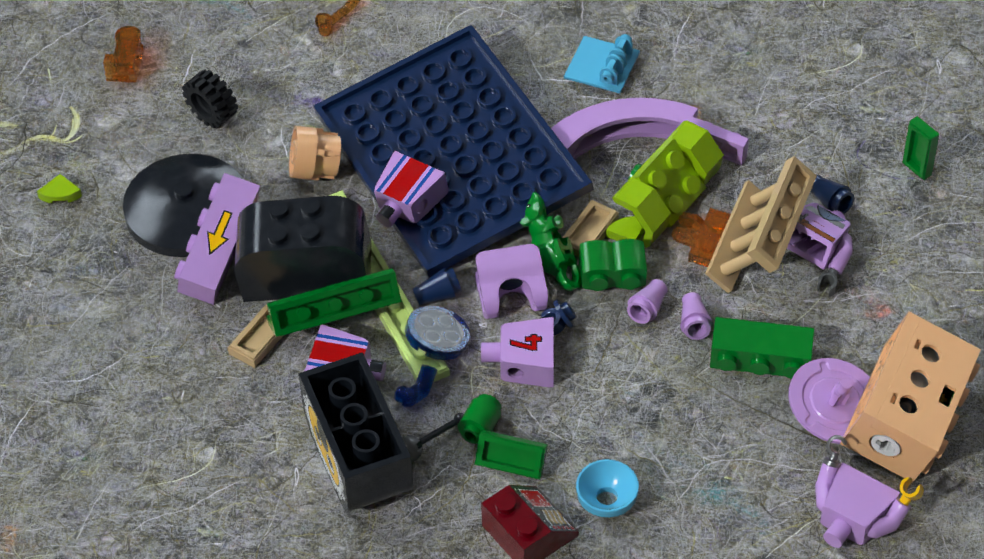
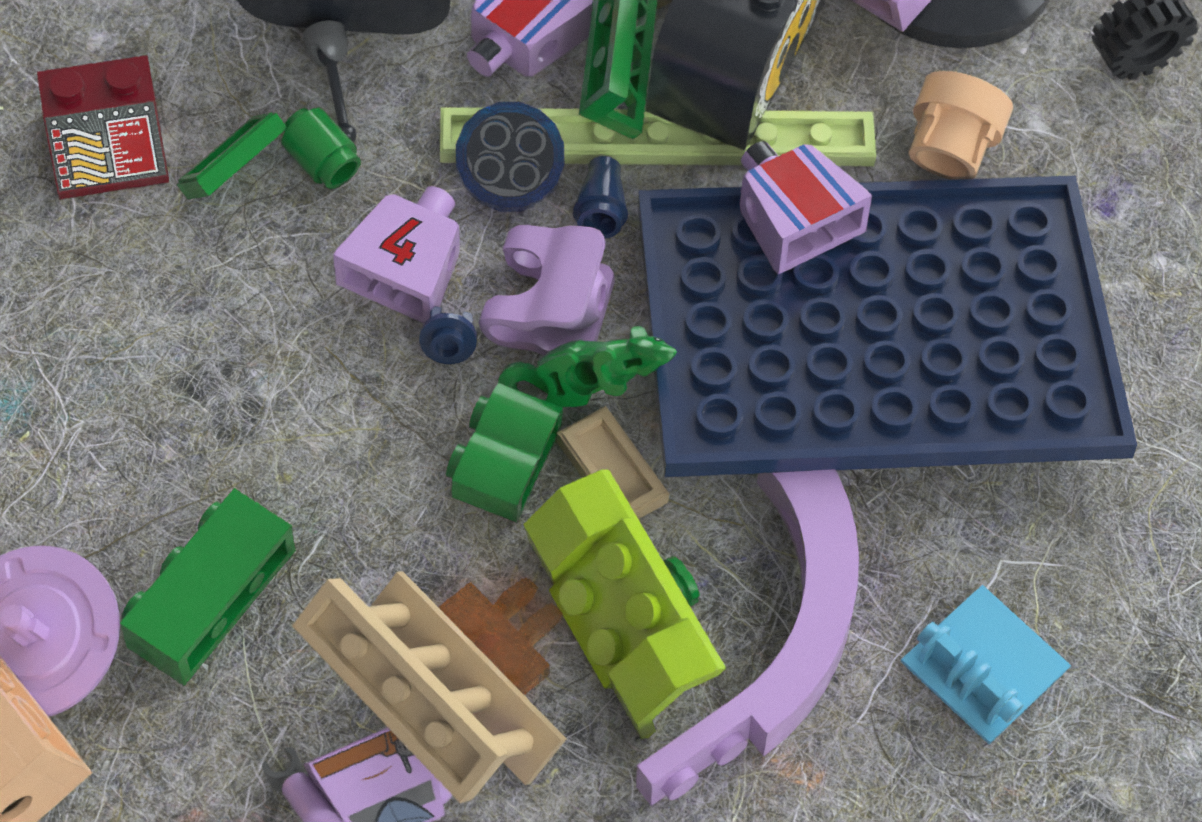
camera: 110 degrees right, 10 degrees up
clear blue arm [394,364,437,407] -> none
medium azure piece [576,459,639,518] -> none
lavender cone [627,279,668,324] -> none
lavender cone [680,292,713,340] -> none

